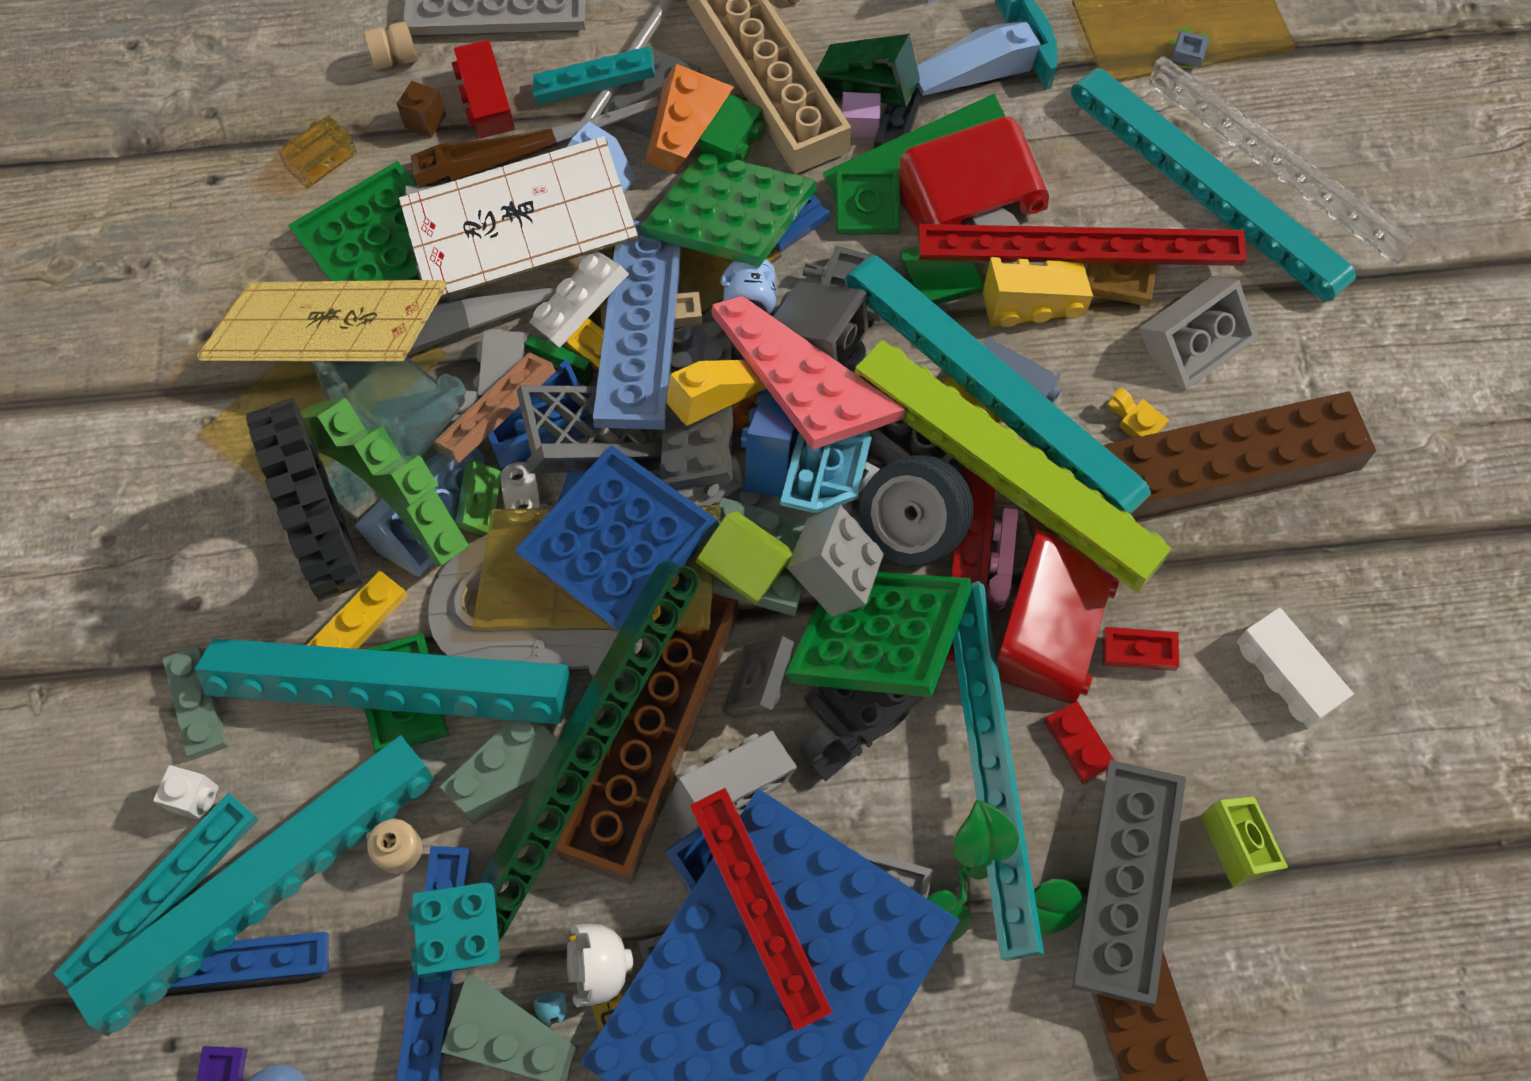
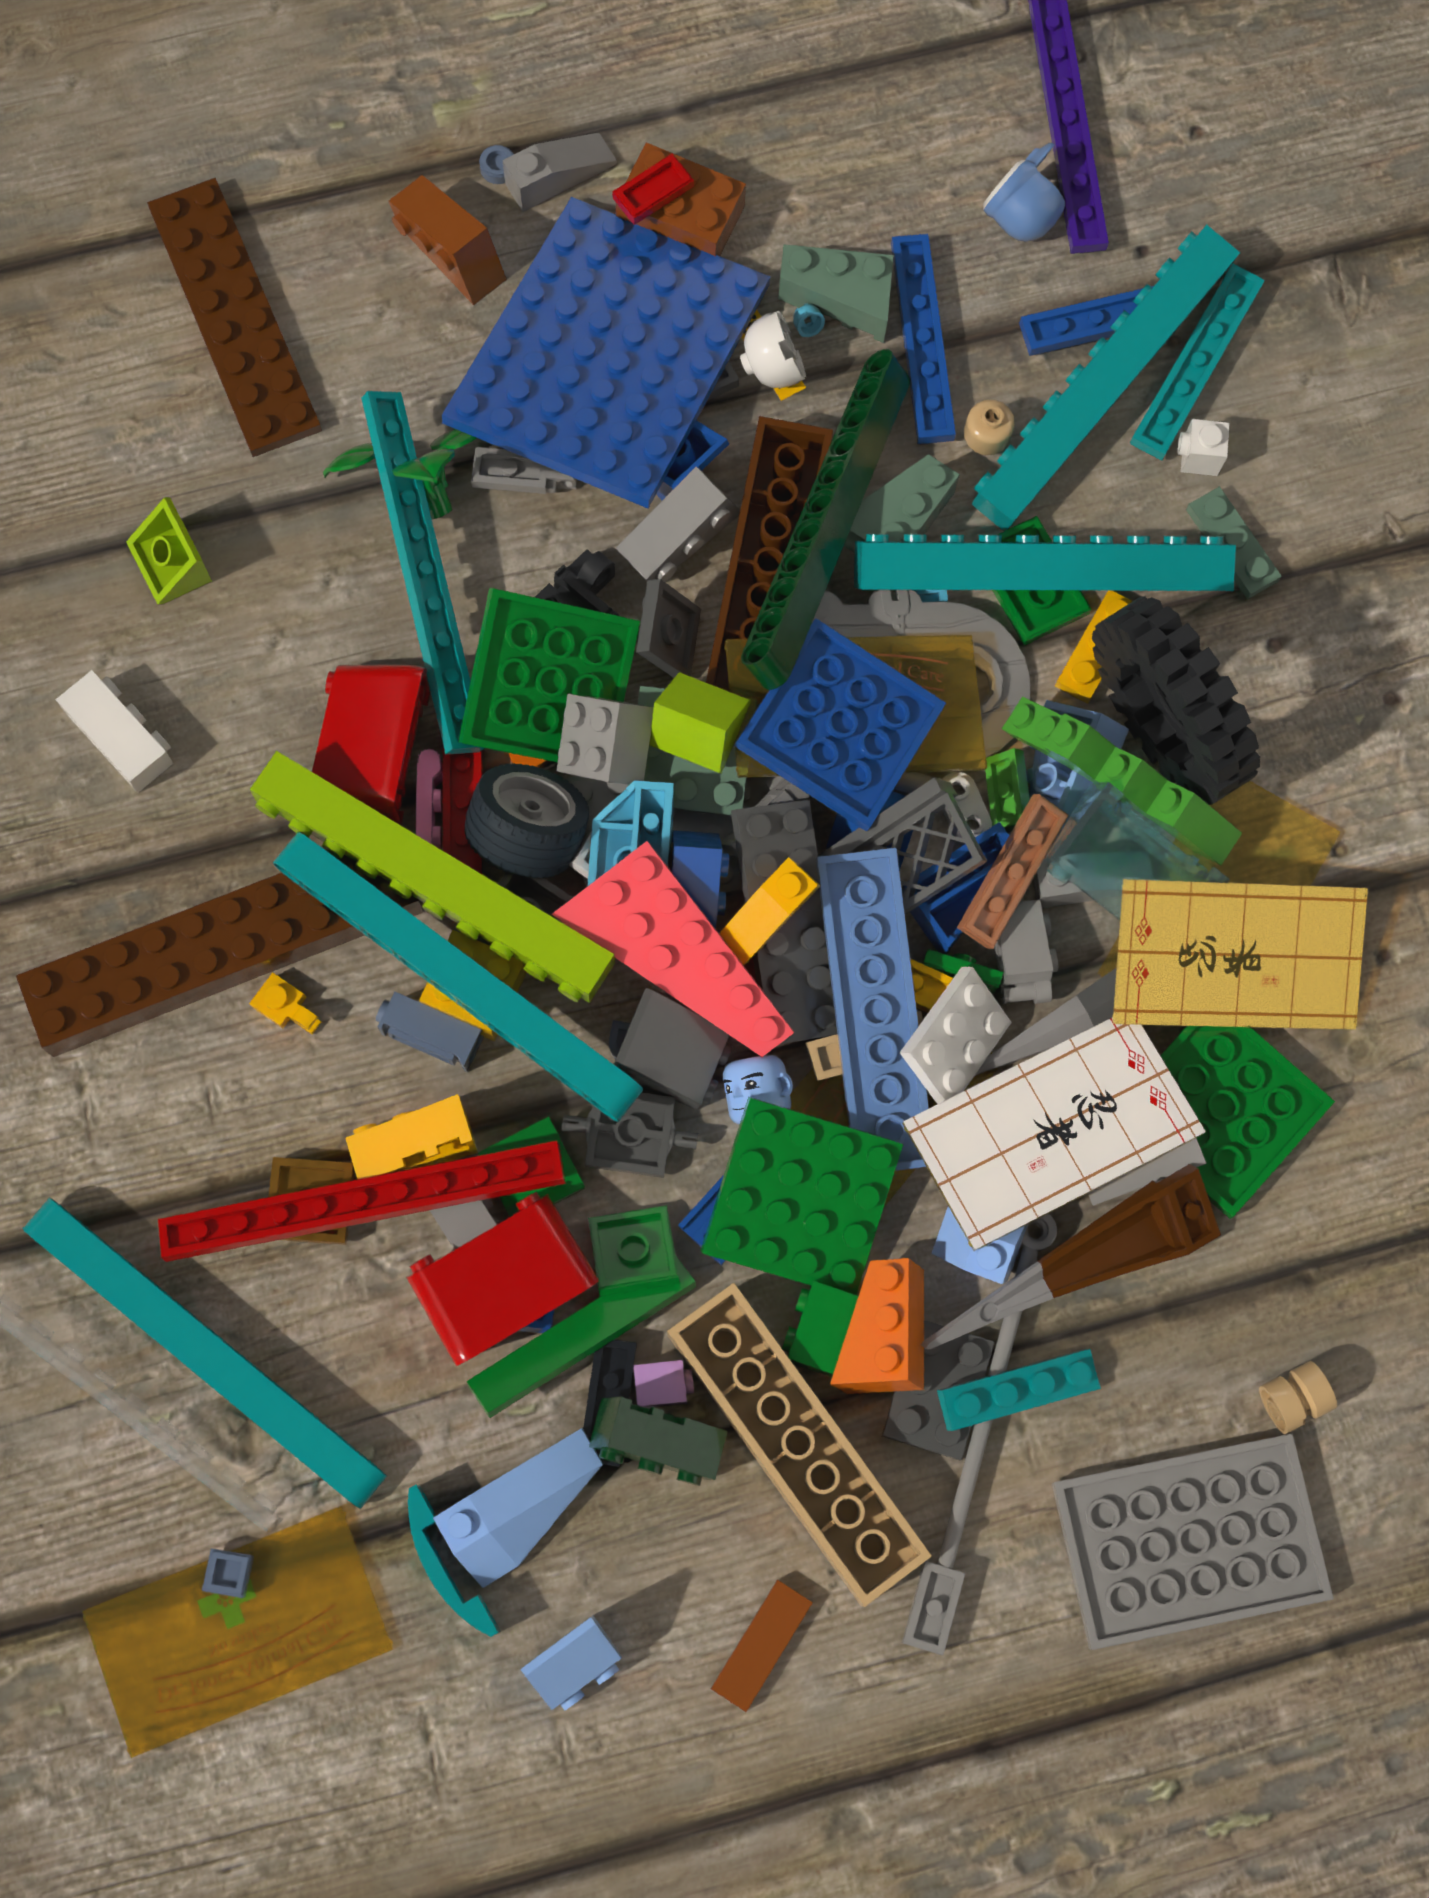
camera: 165 degrees right, 10 degrees up
clear yellow brick [278,115,357,189] -> none
reddish brown brick [396,81,446,138] -> none
teal bracket [408,883,500,982] -> none
red brick [451,39,515,139] -> none
red plate [690,787,833,1031] -> none
red plate [1044,701,1115,785] -> none
dark grey plate [1072,760,1186,1008] -> none
red plate [1103,627,1180,671] -> none
light grey slope [1139,276,1259,390] -> none

